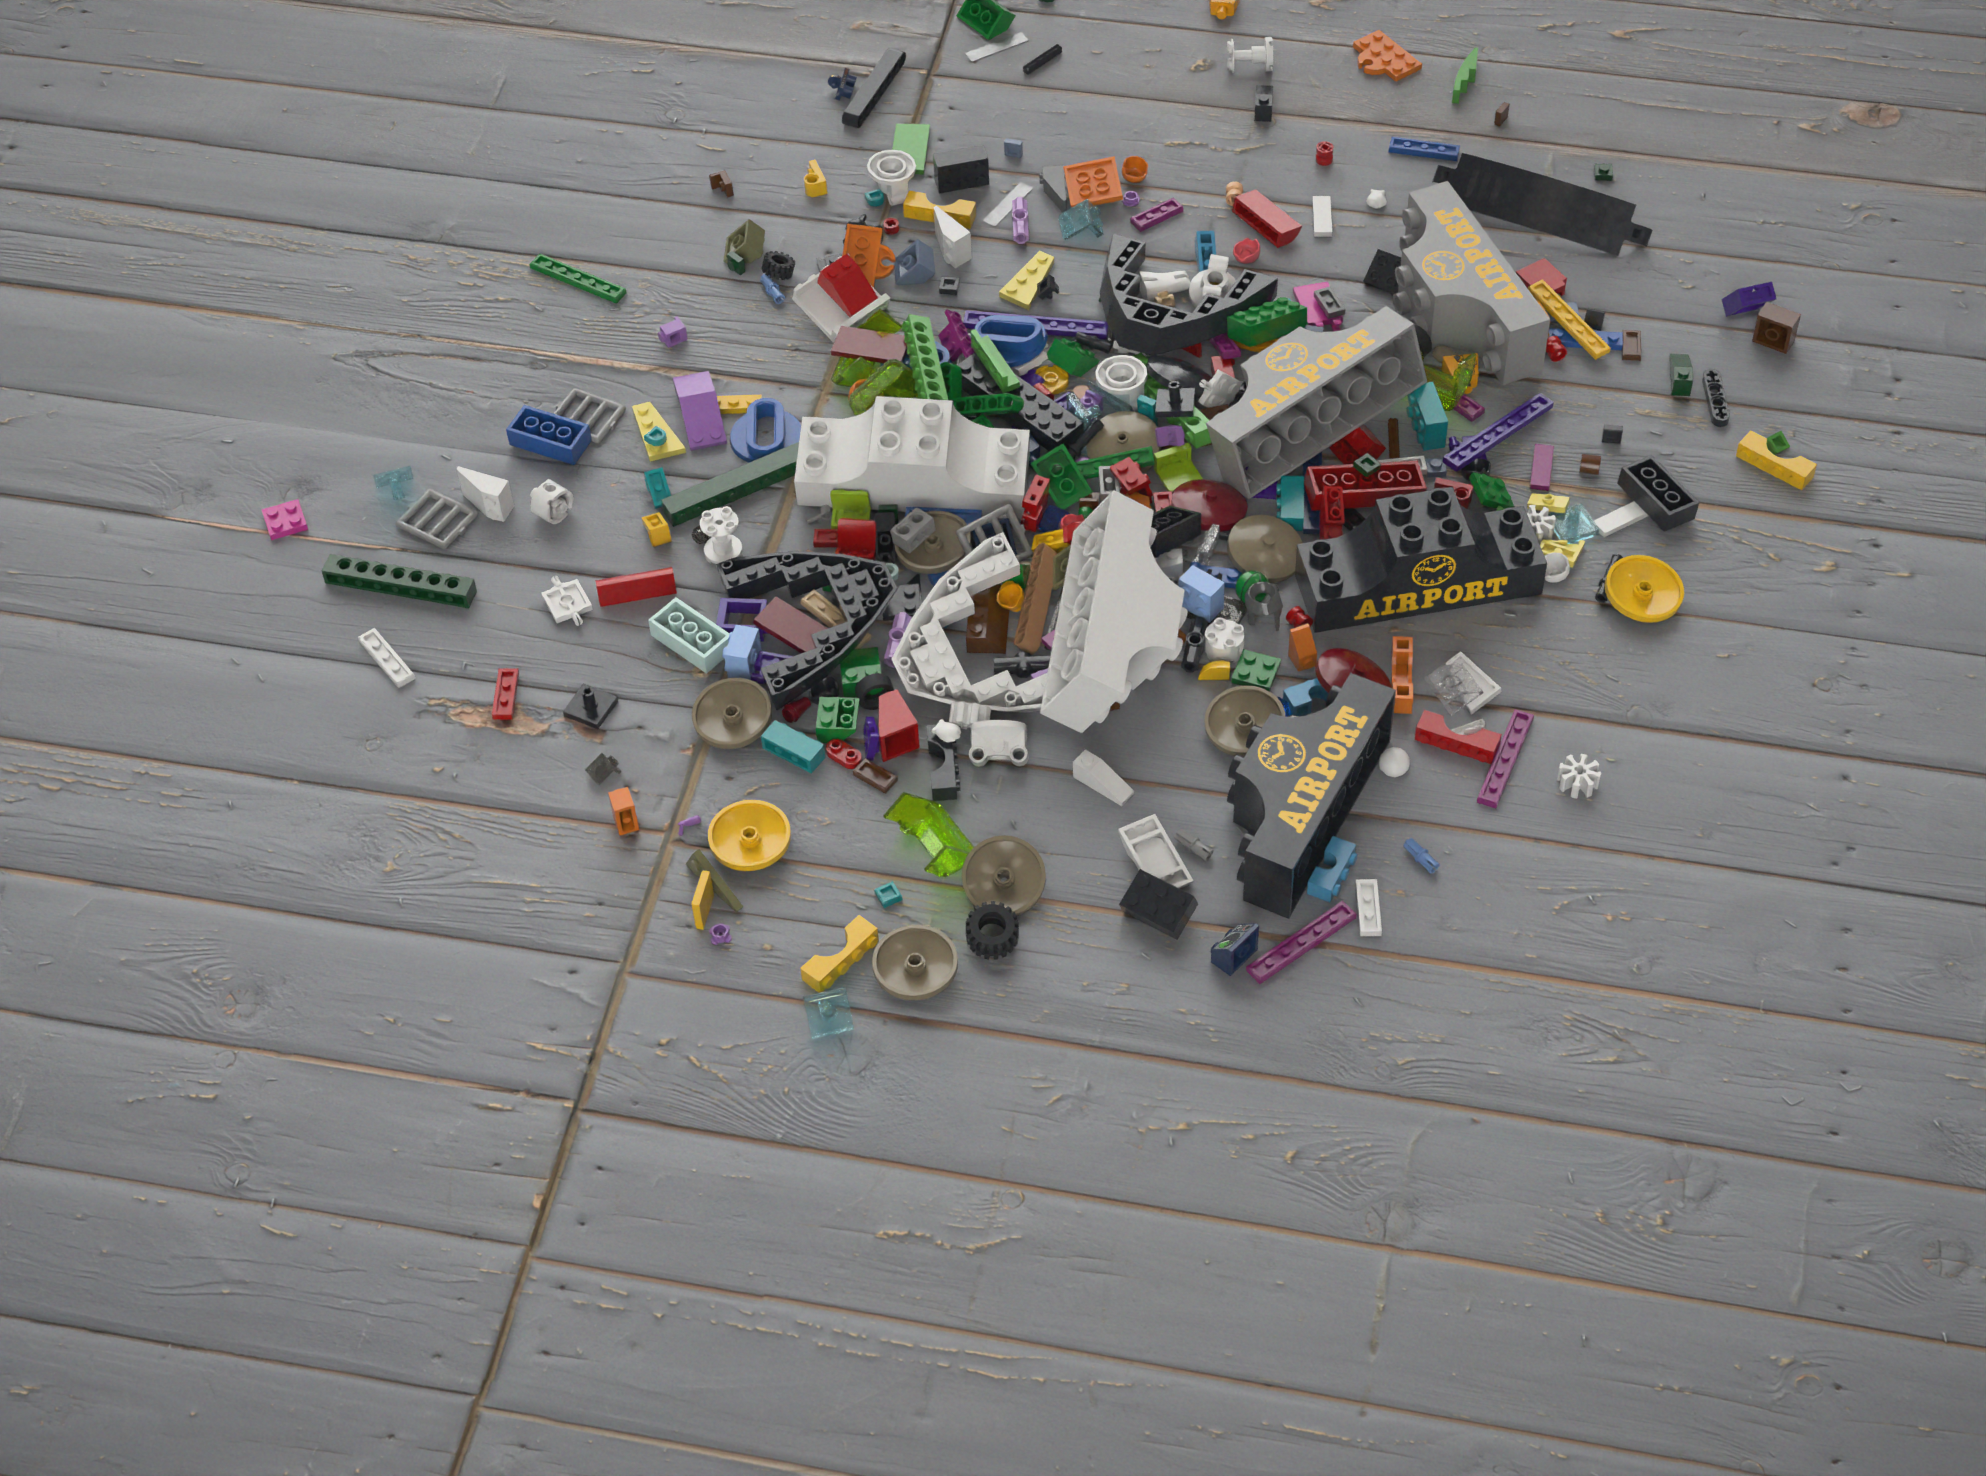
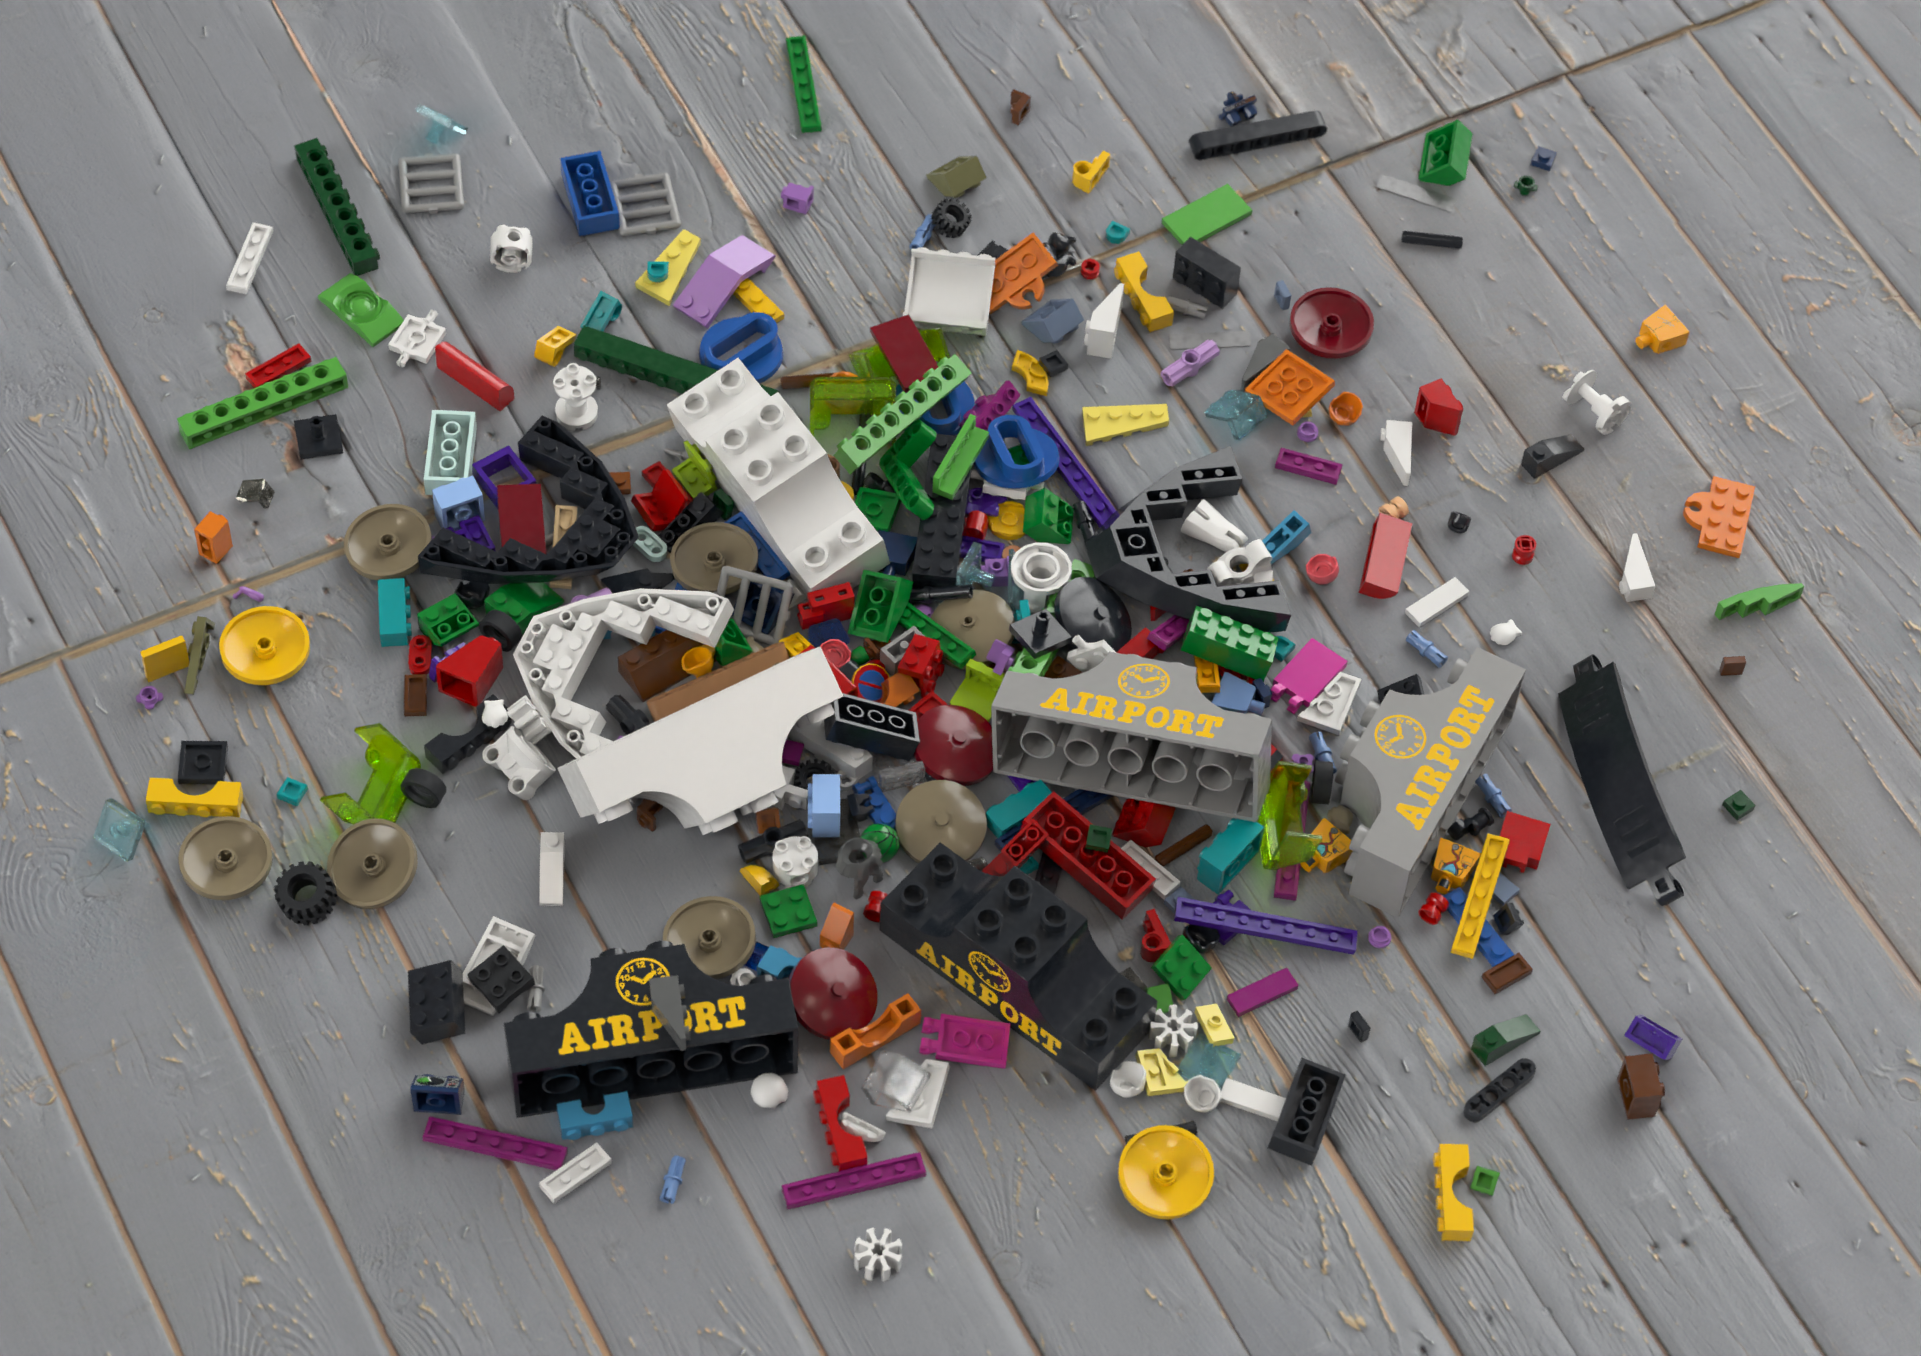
camera: 45 degrees right, 5 degrees up
dark pink plate [262,499,308,540] -> none
white slope [457,466,514,522] -> none
dark green plate [727,251,745,275] -> none
dark red cone [782,697,811,723] -> none
red slope [817,253,878,317] -> none
white piece [867,150,916,206] -> none
light grey brick [890,507,936,554] -> none
black tile [1037,274,1059,300] -> none
tan gear [1154,291,1175,307] -> none
dark grey plate [1314,286,1345,319] -> none
blue tile [1389,137,1460,161] -> none
reddish brown brick [1579,454,1601,475] -> none
none -> bright green brick [177,357,348,450]
none -> black plate [178,741,228,784]
none -> bright green slope [318,273,404,347]
none -> black tyre [400,768,446,808]
none -> black brick [467,945,535,1013]
none -> dark grey slope [649,975,690,1051]
none -> reddish brown axle [780,372,837,389]
none -> dark pink tile [919,1014,1010,1069]
none -> yellow tile [1011,350,1049,396]
none -> light grey axle [1167,296,1208,319]
none -> white hair [1184,1075,1221,1113]
none -> dark red dish [1290,287,1374,359]
none -> white wing [1297,672,1361,735]
none -> medium lavender plate [1368,926,1391,948]
none -> white slope [1380,420,1412,486]
none -> medium blue pin [1406,630,1448,668]
none -> red slope [1414,378,1463,436]
none -> black tile [1448,511,1471,534]
none -> white slope [1619,533,1655,602]

